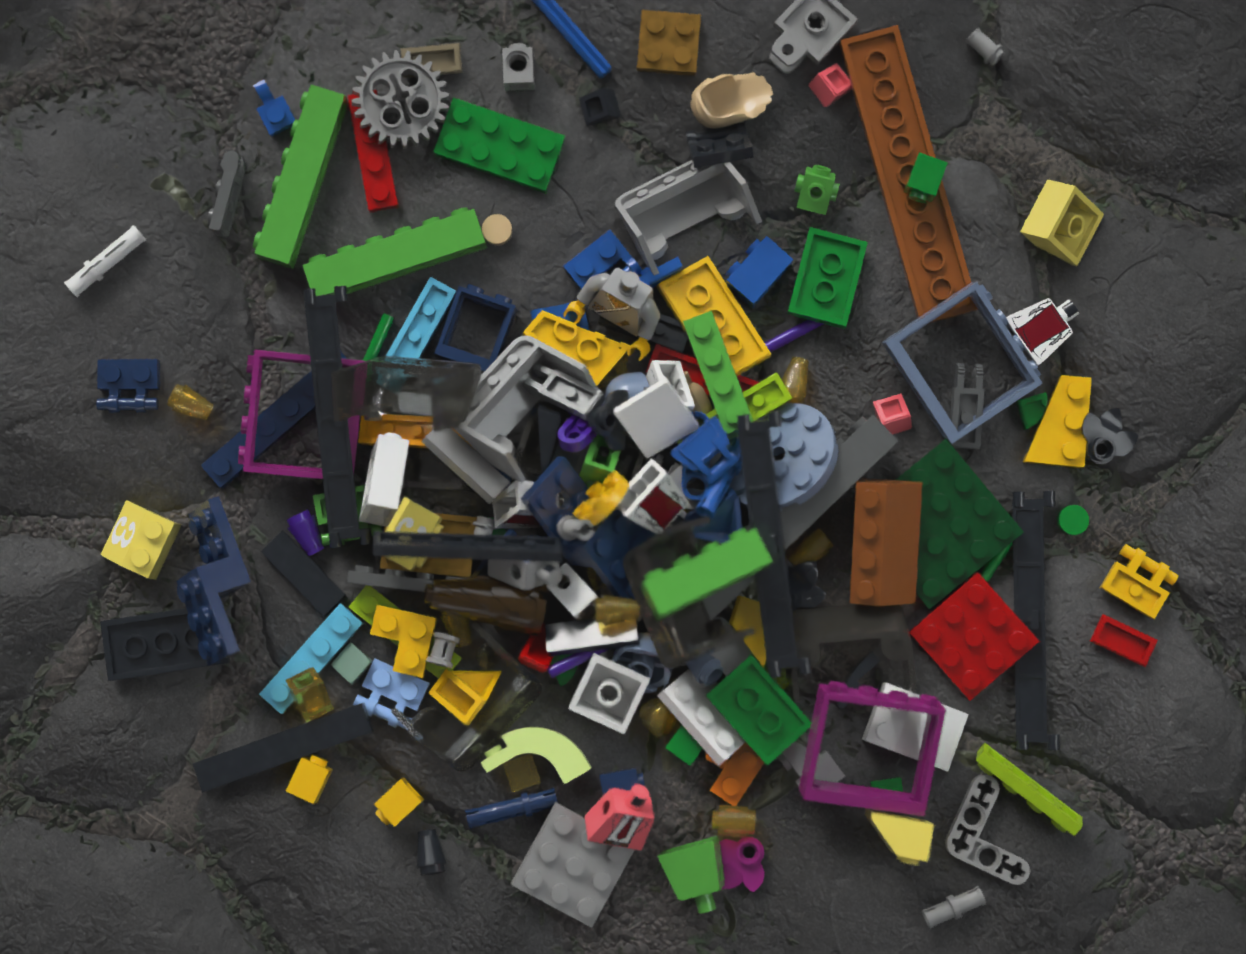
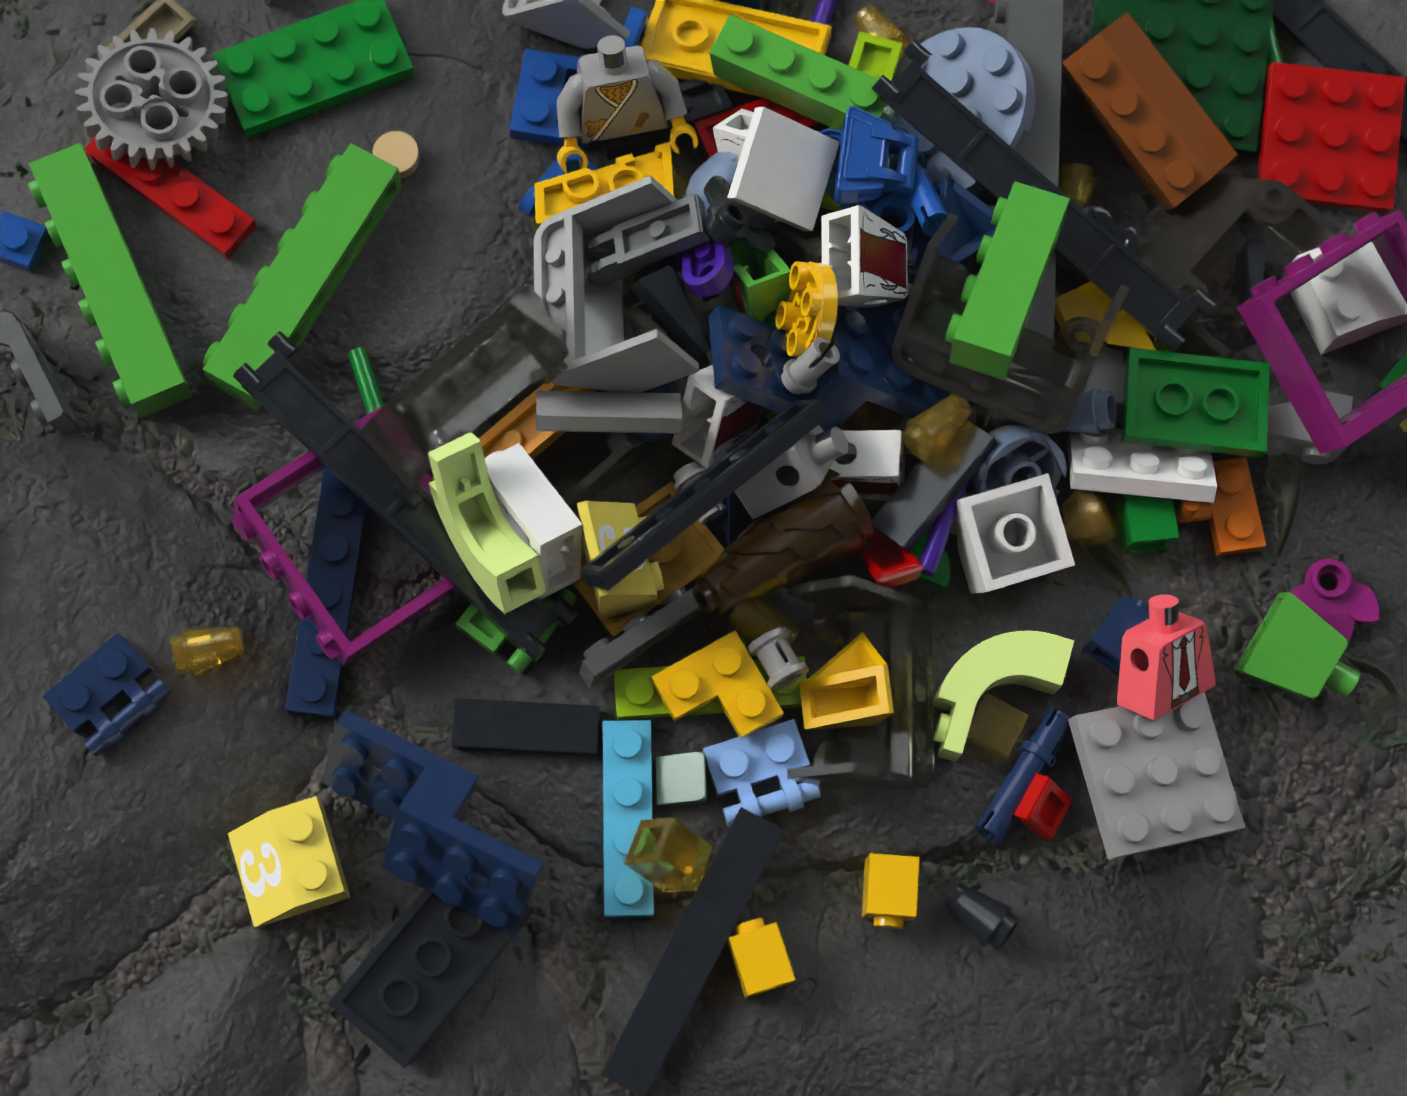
camera: 55 degrees left, 10 degrees down
dark purple cone [286,509,324,556] -> none
medium azure plate [372,277,457,396] -> none
dark blue window [434,284,517,373] -> none
clear yellow brick [712,805,756,837] -> none
none -> yellowish green arch [428,432,546,614]
none -> red tile [1014,773,1073,841]

